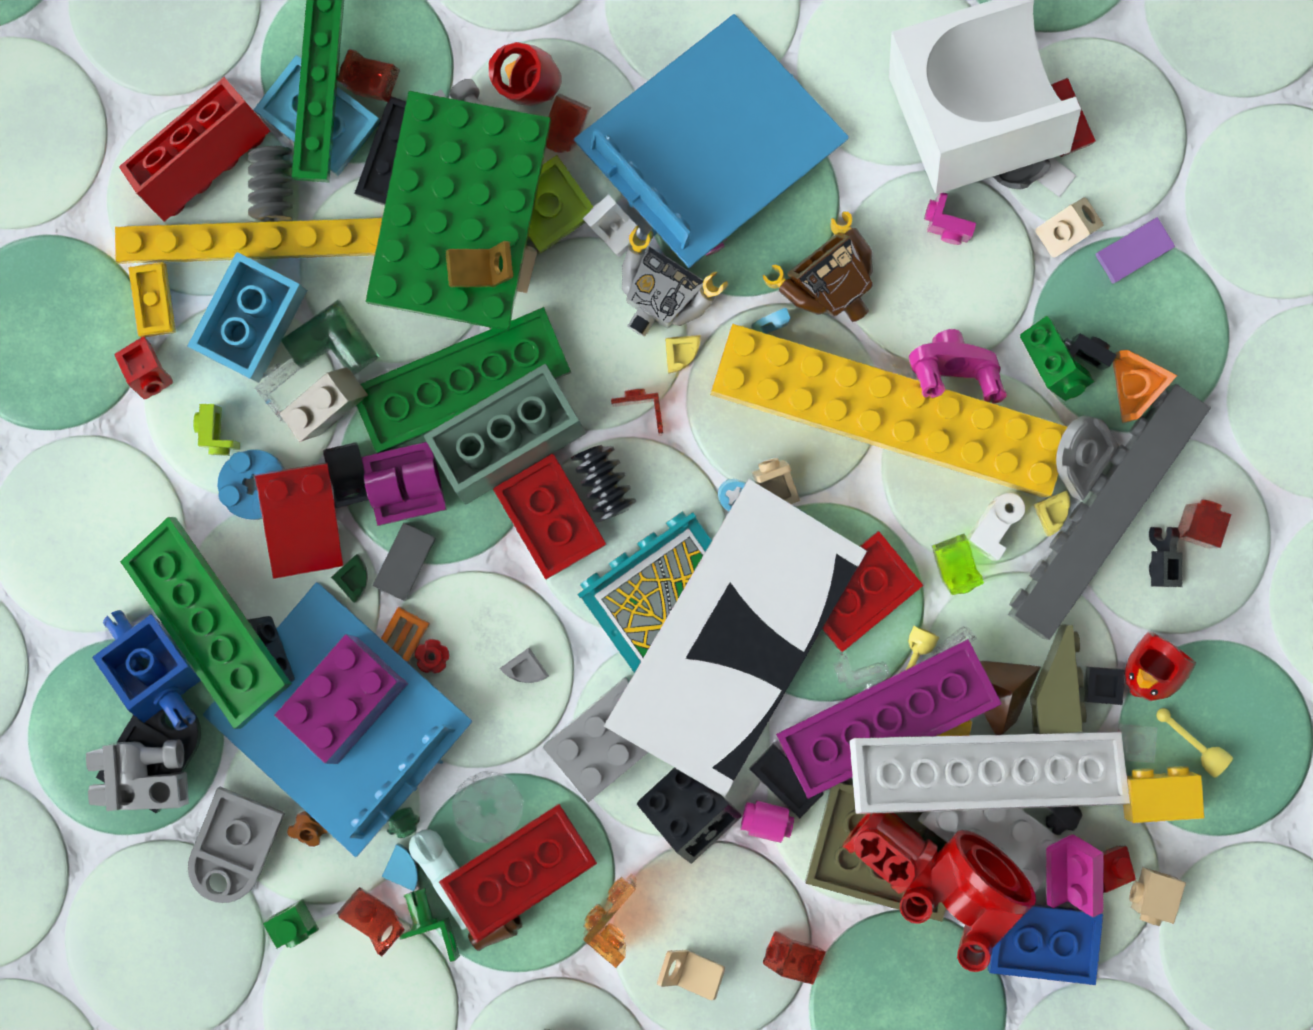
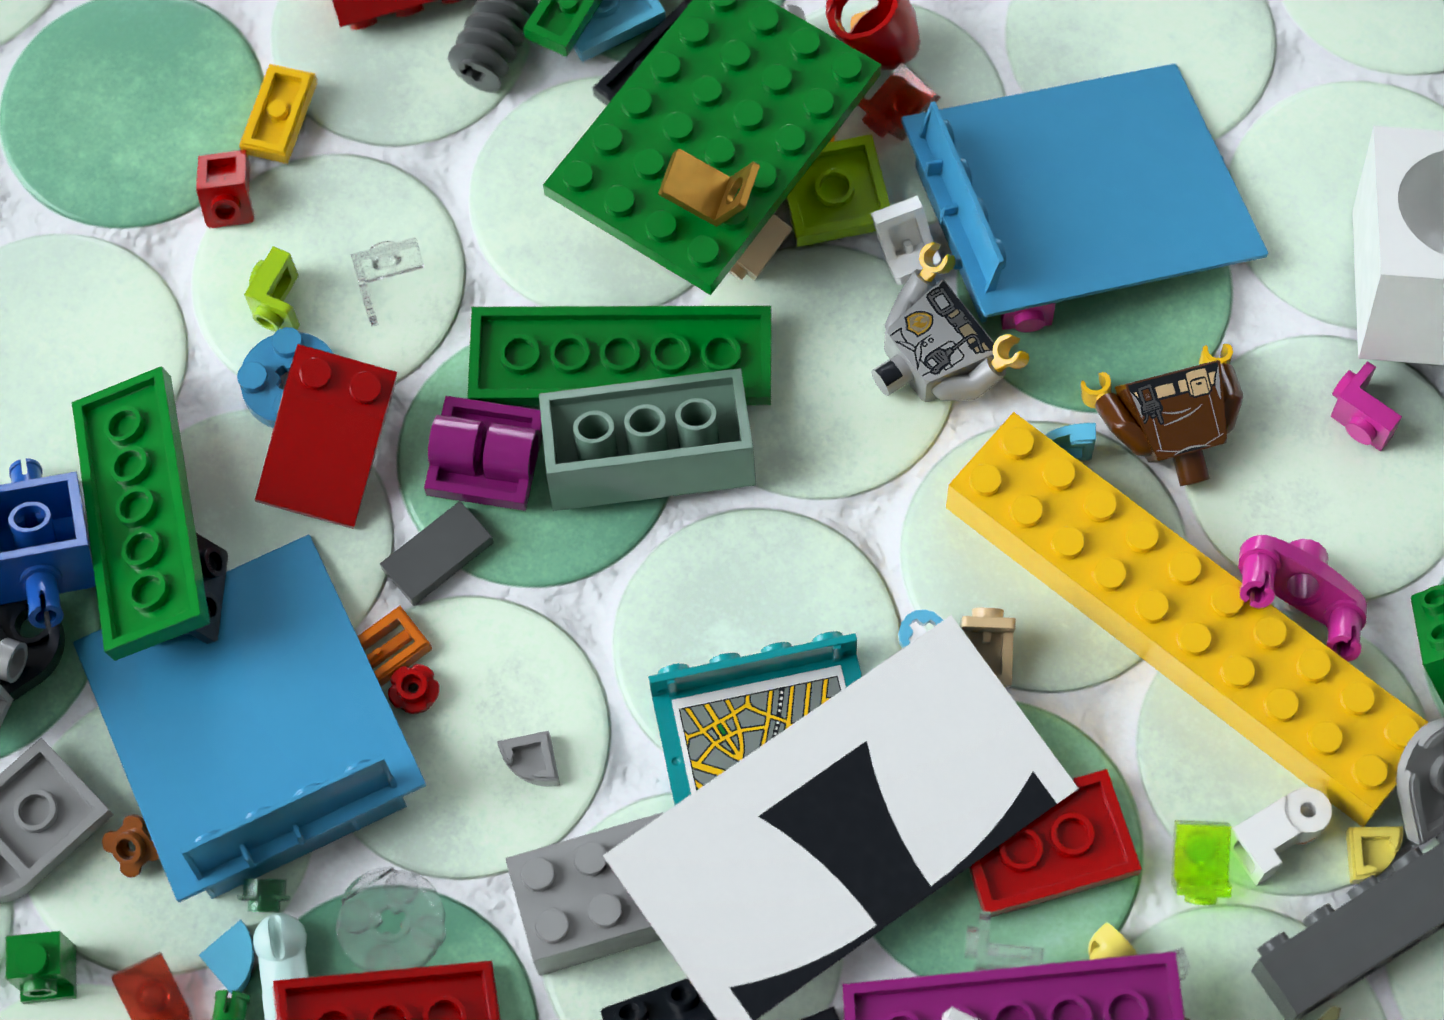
camera: 30 degrees right, 20 degrees down
yellow plate [115,218,382,264] -> none
medium azure brick [187,252,308,383] -> none
magenta brick [274,634,408,764] -> none
brick [279,367,368,442] -> none
clear green brick [281,299,380,375] -> none
black bracket [323,442,369,508] -> none
dark green tile [331,554,368,603] -> none
red plate [493,454,607,580] -> none
black piece [571,445,636,523] -> none
clear red bracket [611,389,663,436] -> none
light yellow tile [665,335,700,374] -> none

